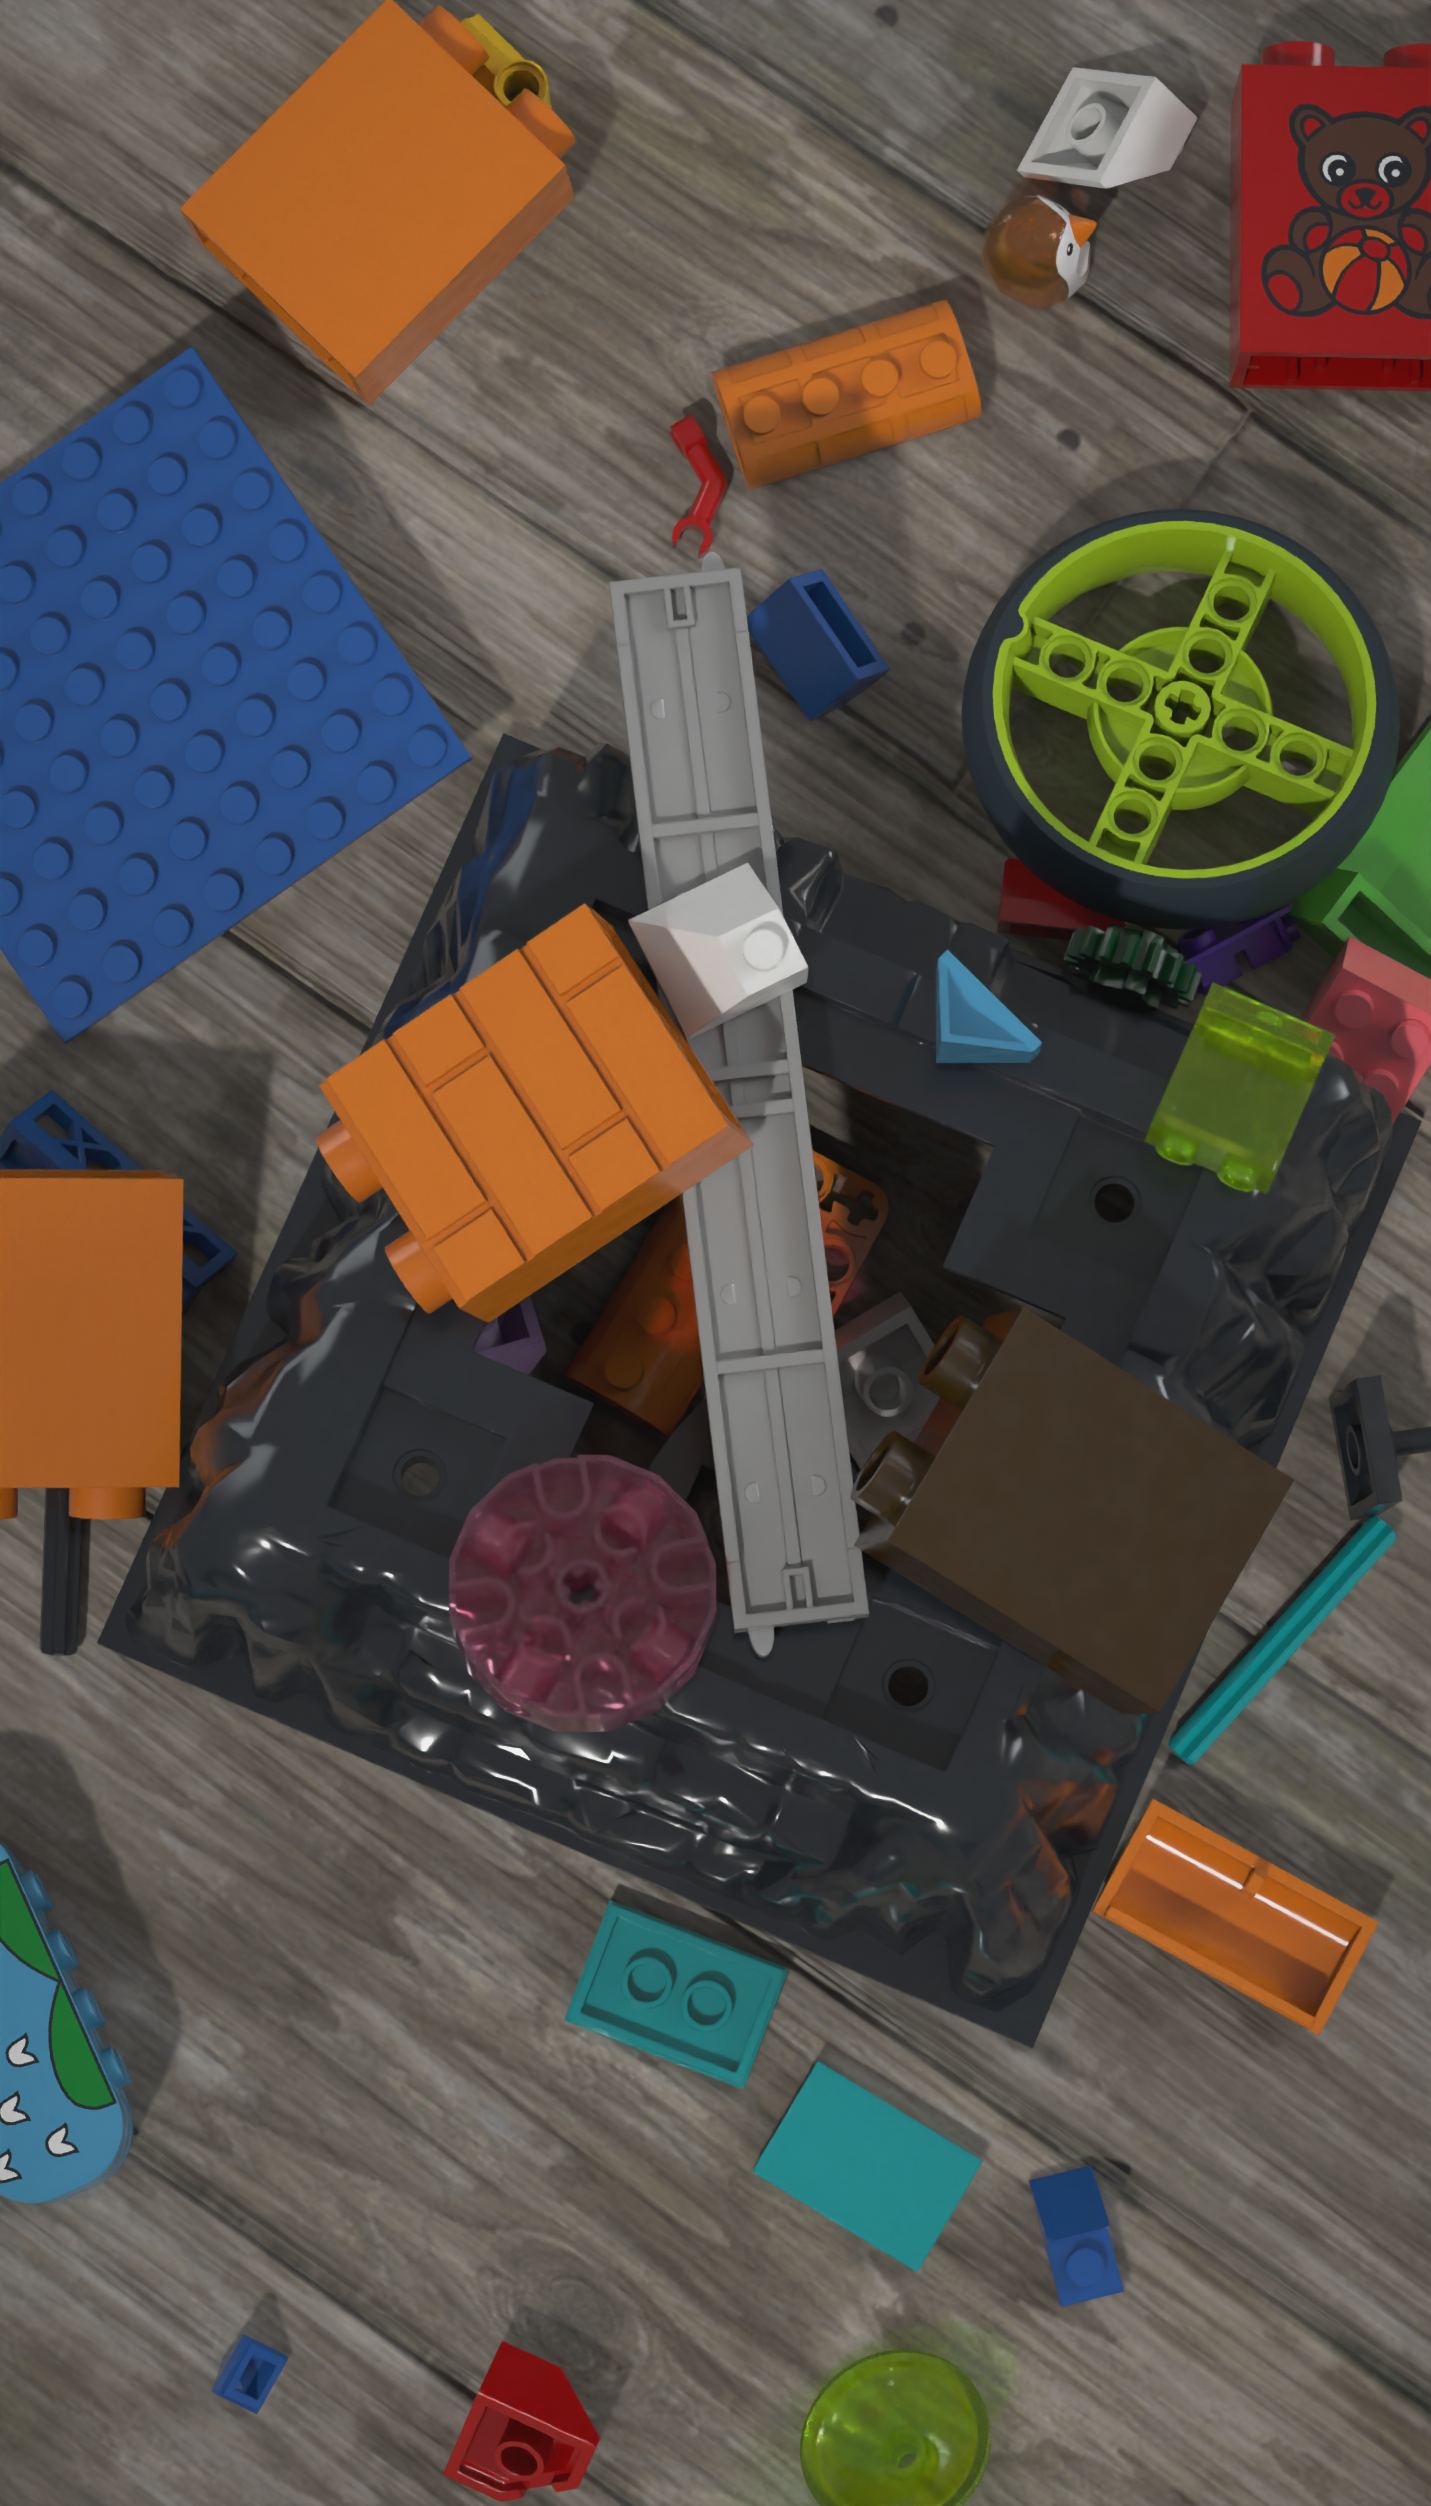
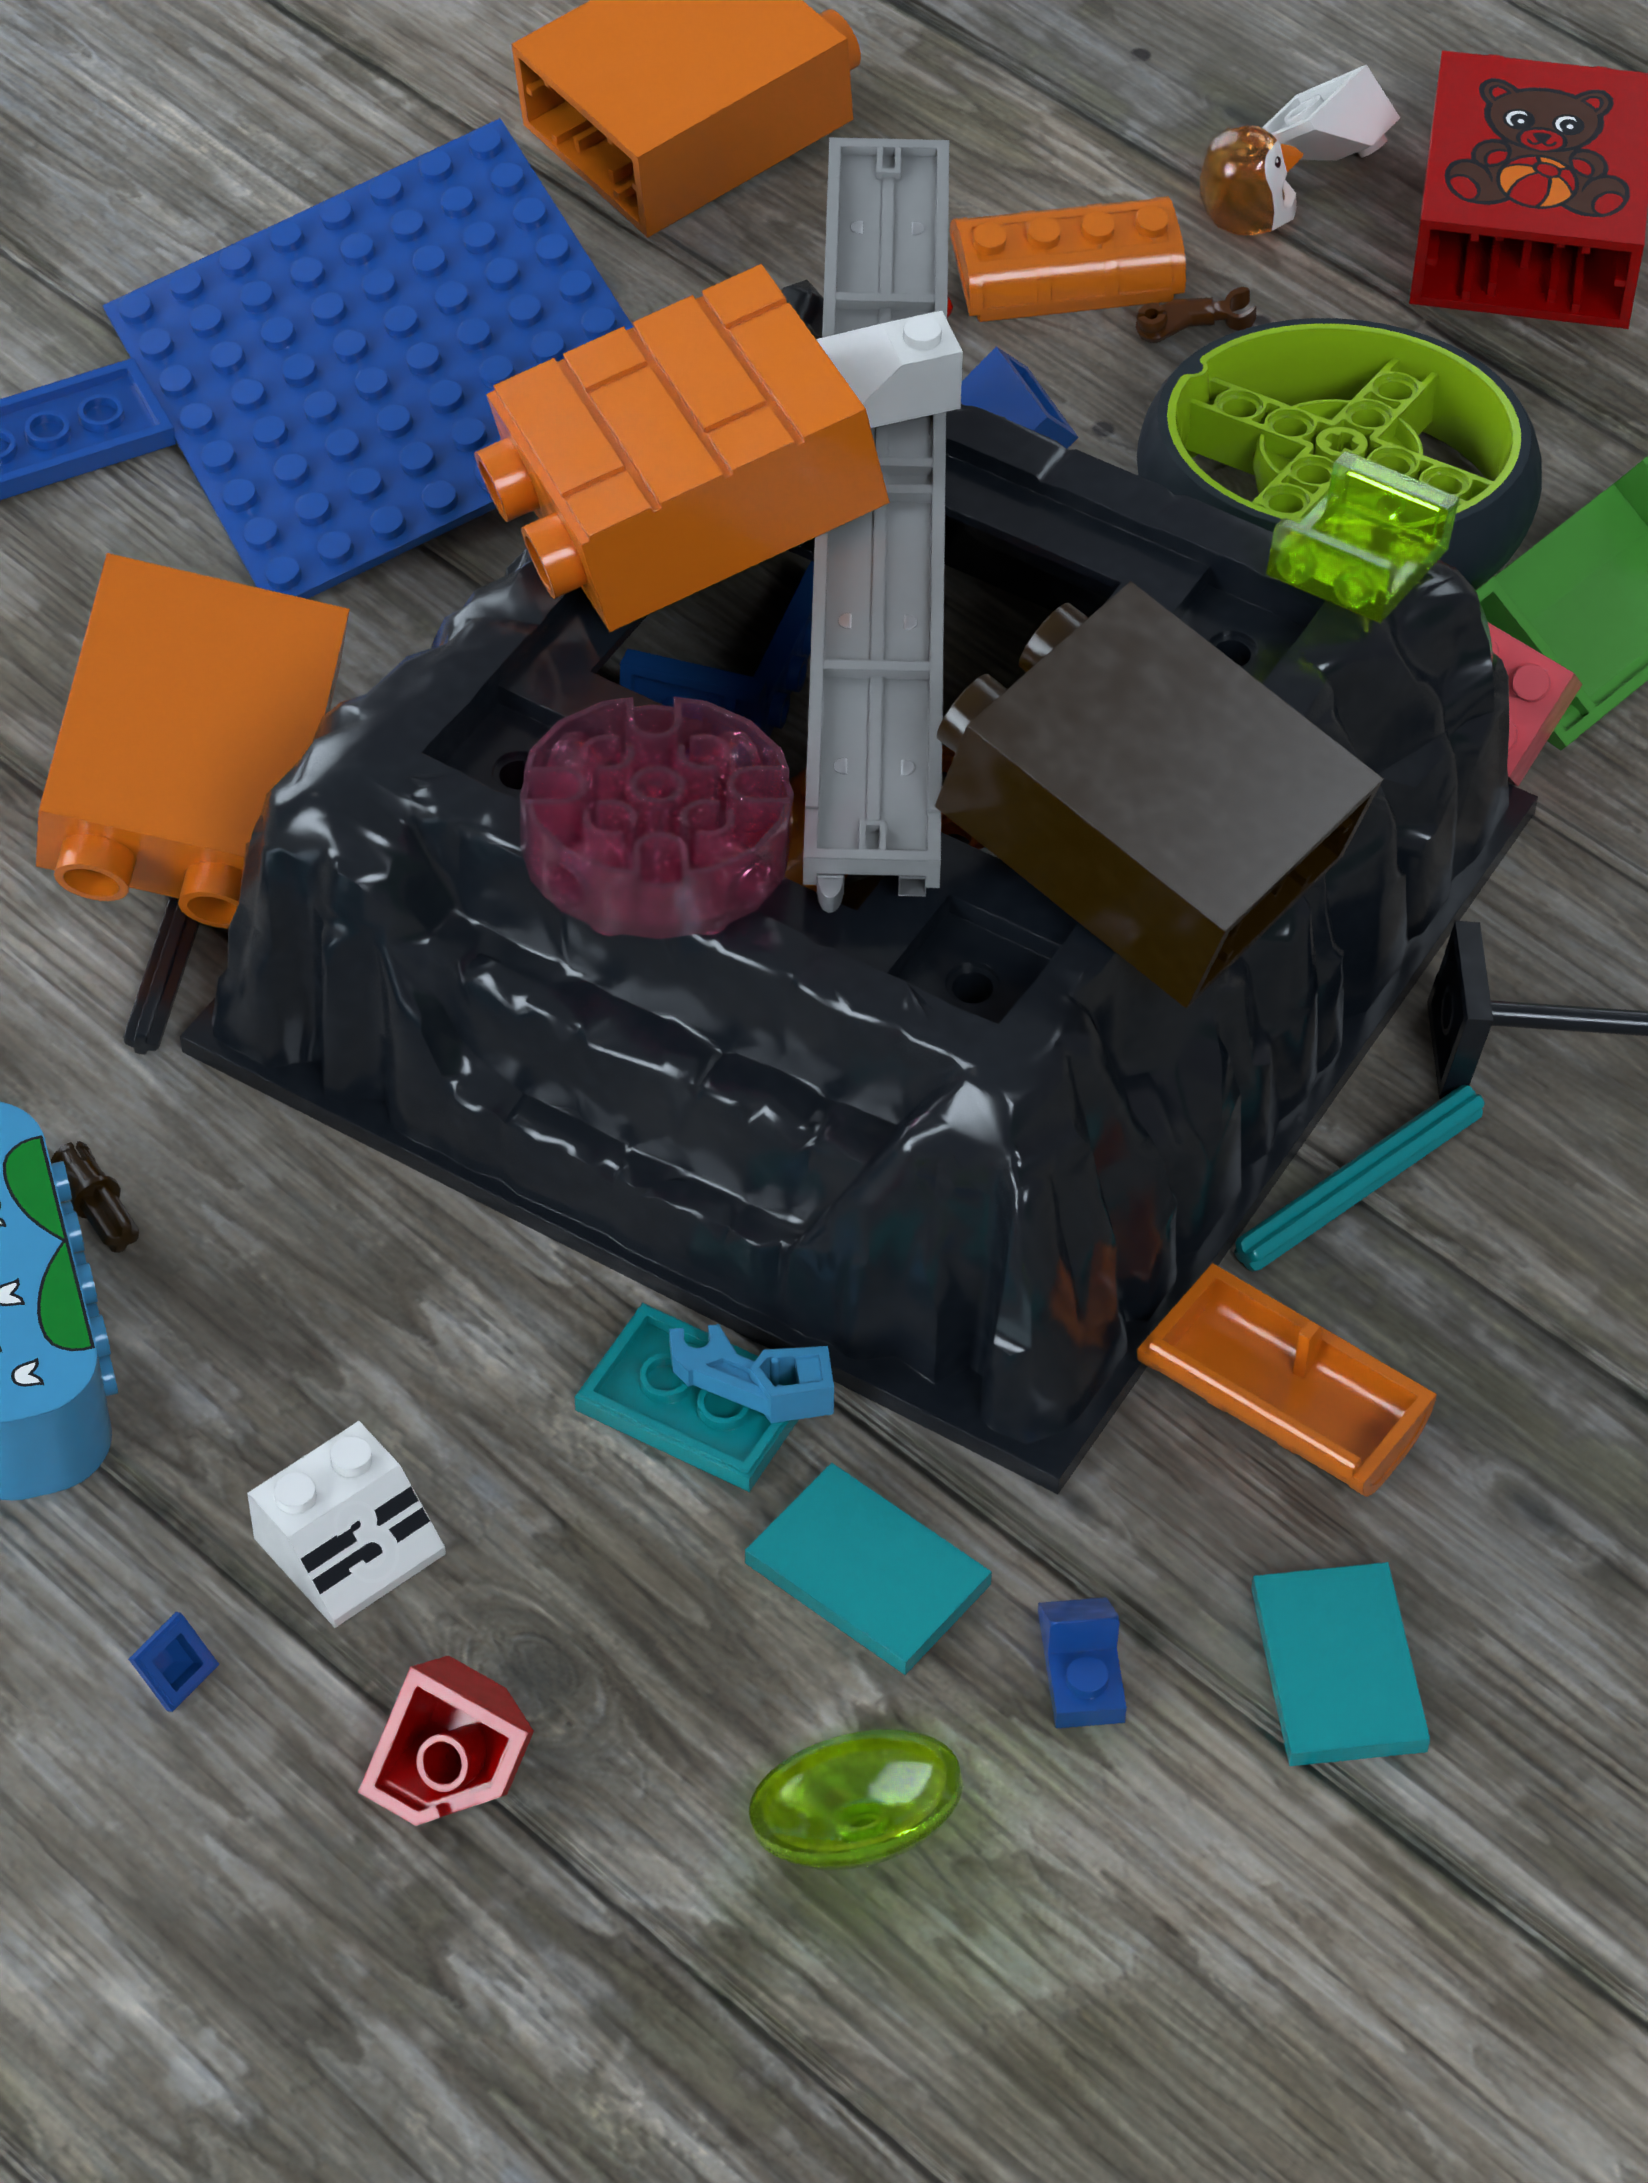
camera: 10 degrees right, 30 degrees down
dark azure slope [936,950,1042,1063] -> none
none -> dark brown axle [51,1141,139,1253]
none -> white slope [247,1421,446,1628]
none -> dark azure piece [669,1324,834,1423]
none -> reddish brown arm [1136,287,1256,343]
none -> teal tile [1251,1562,1430,1767]

